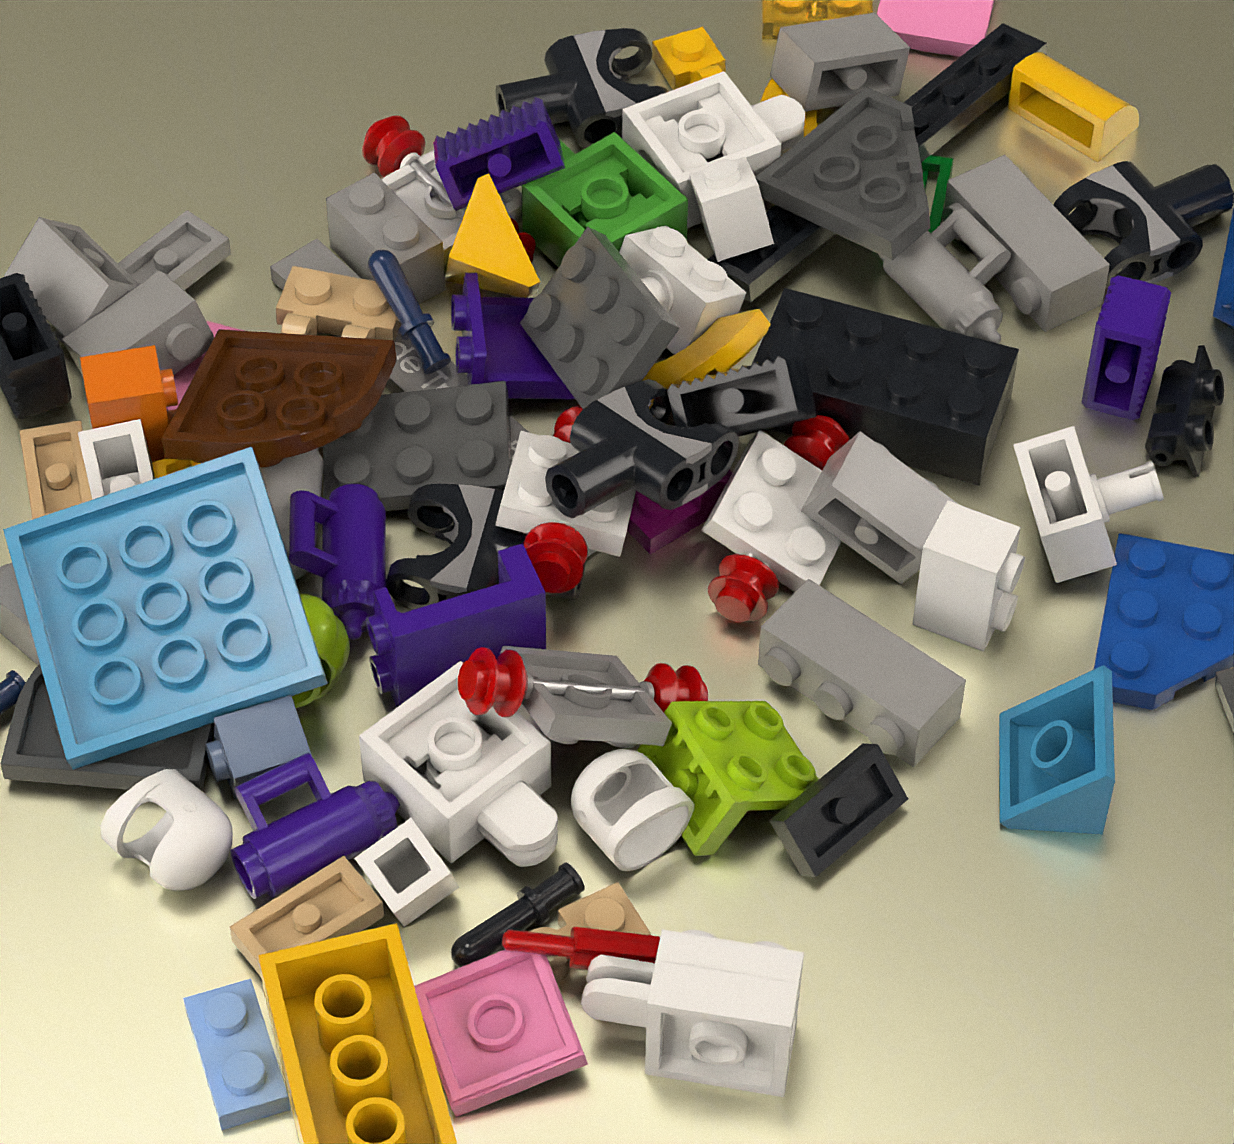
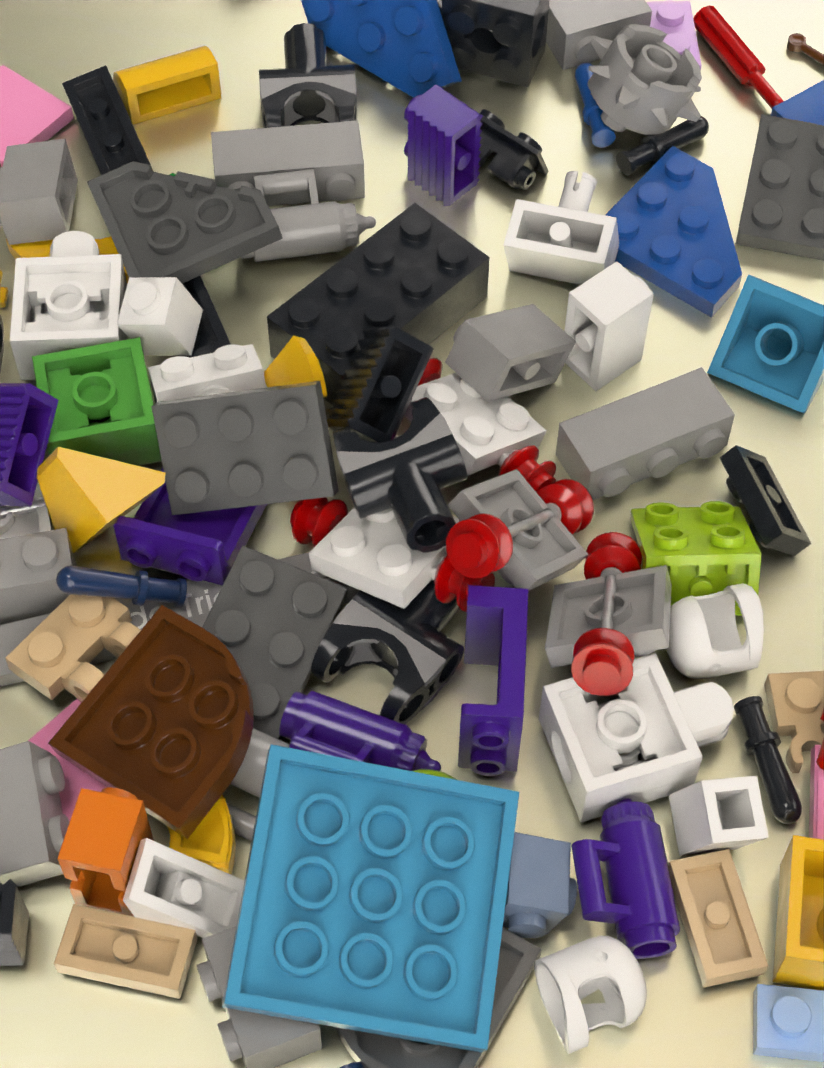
camera: 65 degrees left, 5 degrees up
none -> plate [446,469,594,591]

